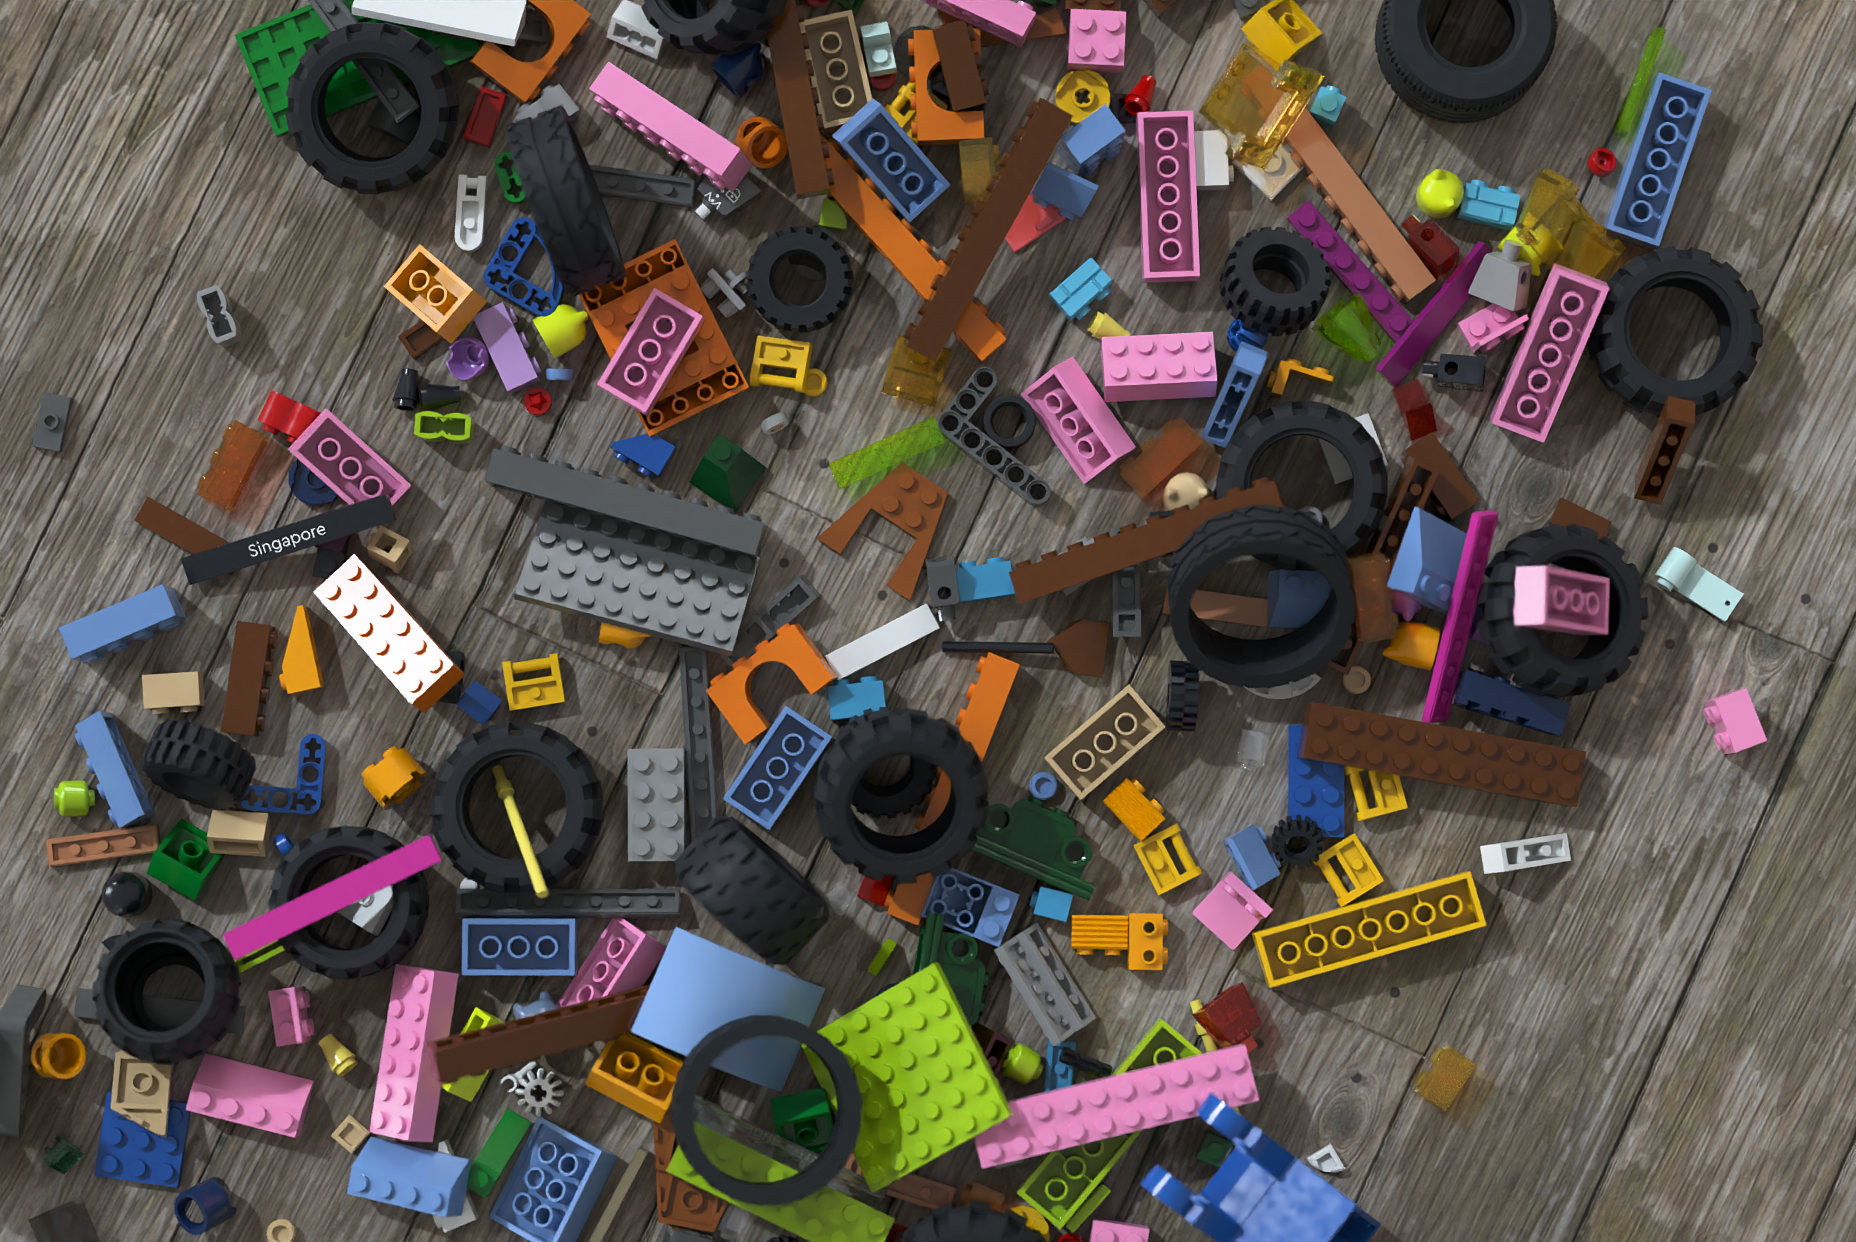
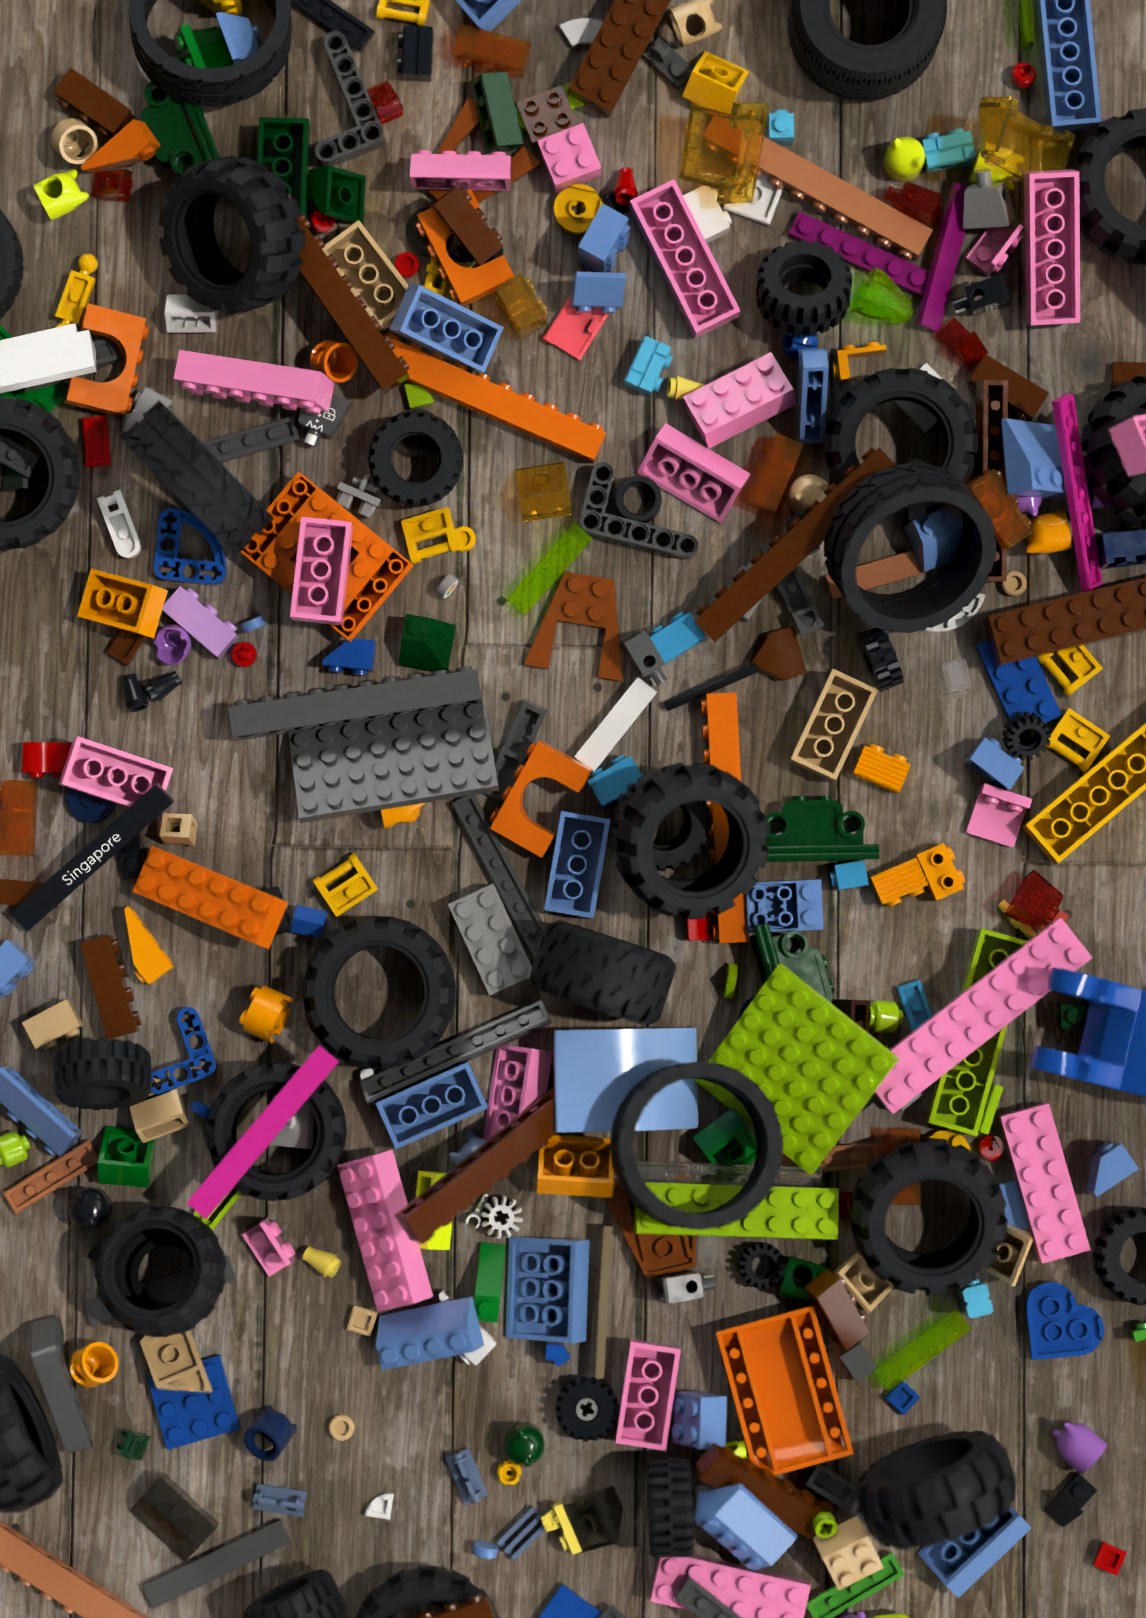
camera: 25 degrees left, 0 degrees up
bright pink slope [186,1053,314,1138] -> none
lime brick [414,411,475,444] -> none
light yellow bar [492,765,548,898] -> none
green beam [494,152,526,205] -> none
neon yellow piece [532,304,588,359] -> none
dark blue piece [710,42,765,99] -> none
light aqua slope [860,22,897,77] -> none
reddish brown brick [903,98,1073,362] -> none
light grey brick [994,922,1096,1046] -> none
medium blue tile [1029,772,1057,800] -> none
black axle [1059,1048,1112,1078] -> none
yellow plate [1133,823,1203,895] -> none

